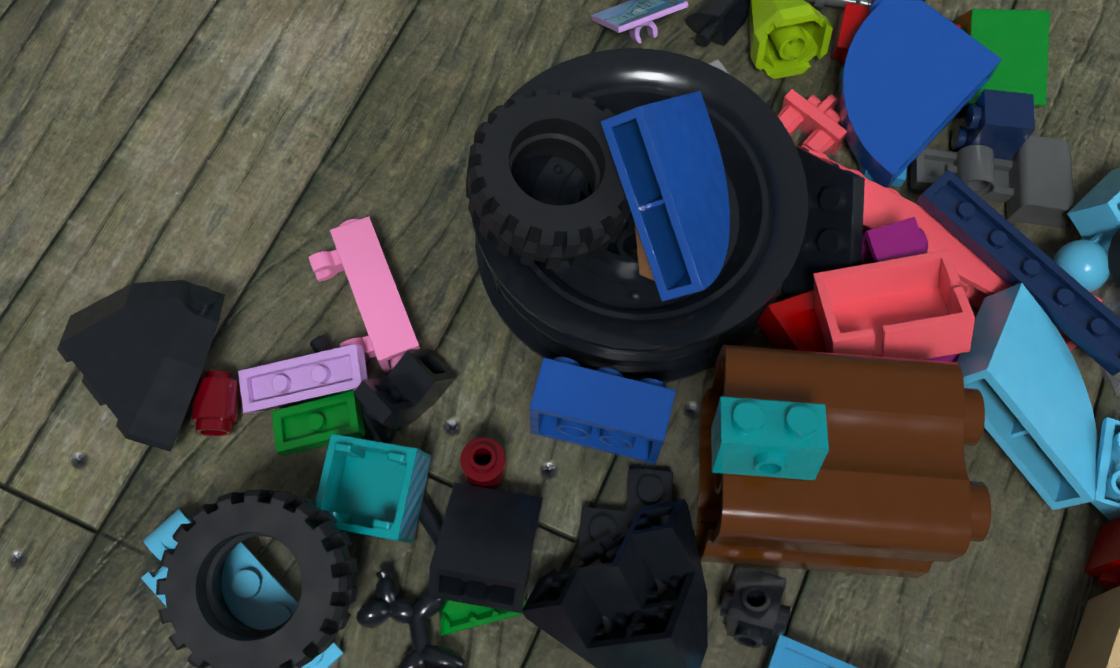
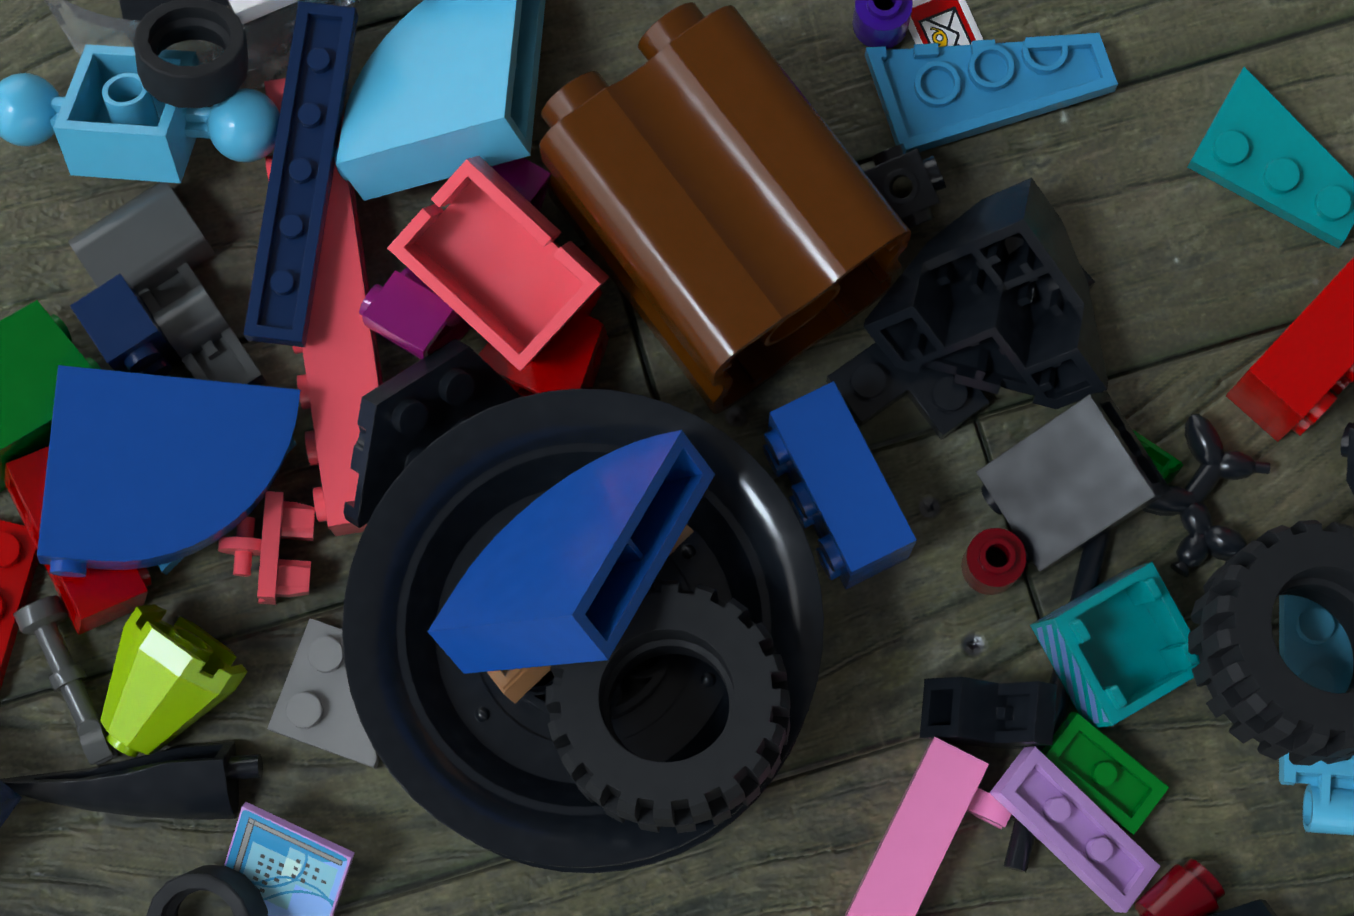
camera: 125 degrees left, 10 degrees up
teal brick [711,396,829,481] -> none

